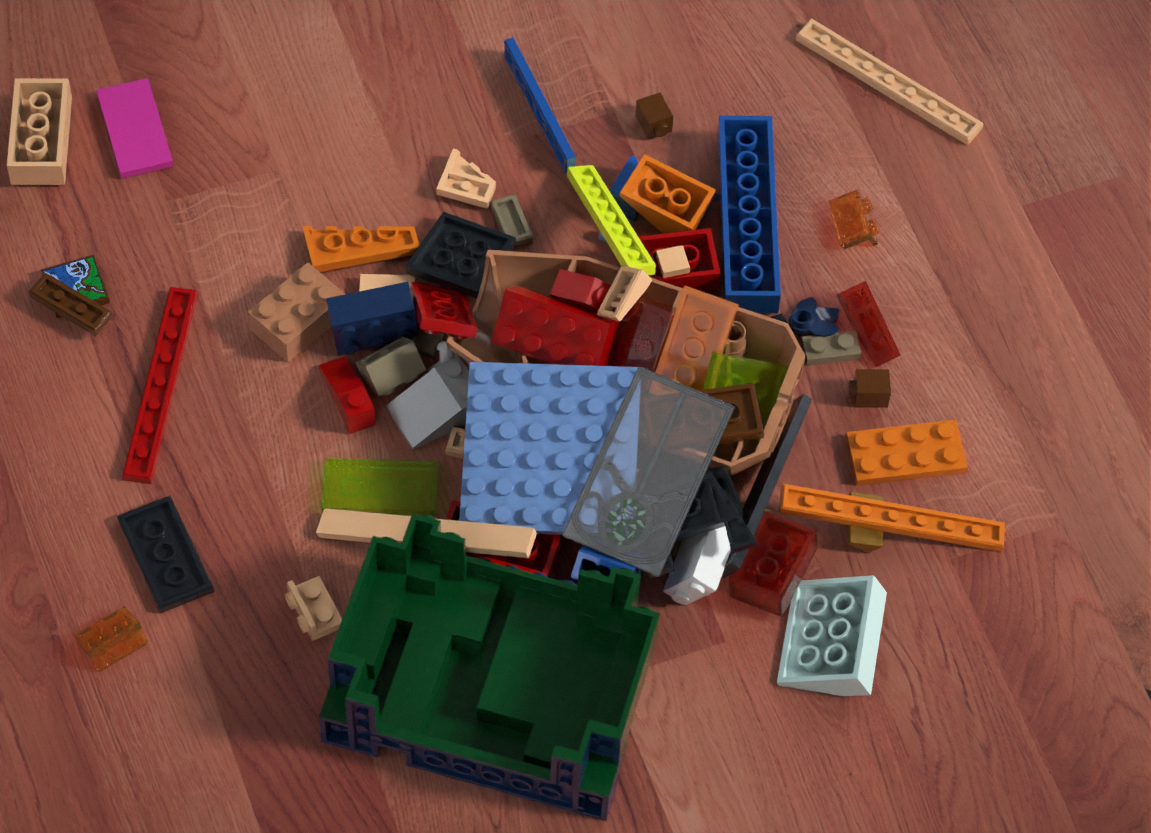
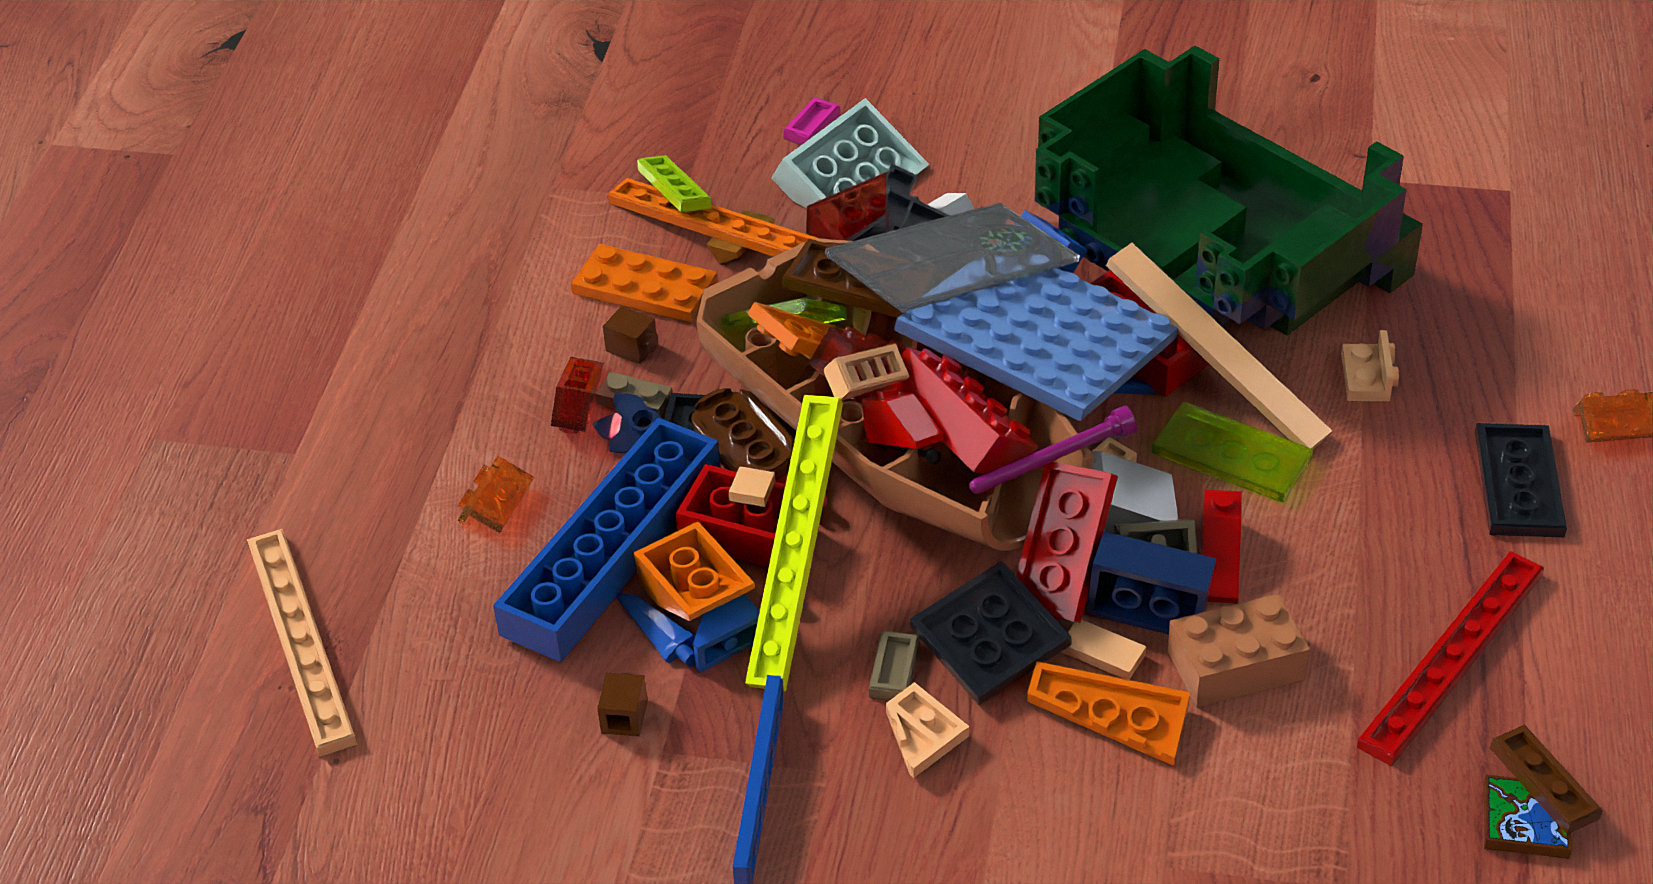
camera: 145 degrees left, 15 degrees down
none -> lime tile [637,155,711,213]
none -> dark pink tile [783,97,841,145]
none -> magenta piece [969,406,1138,494]

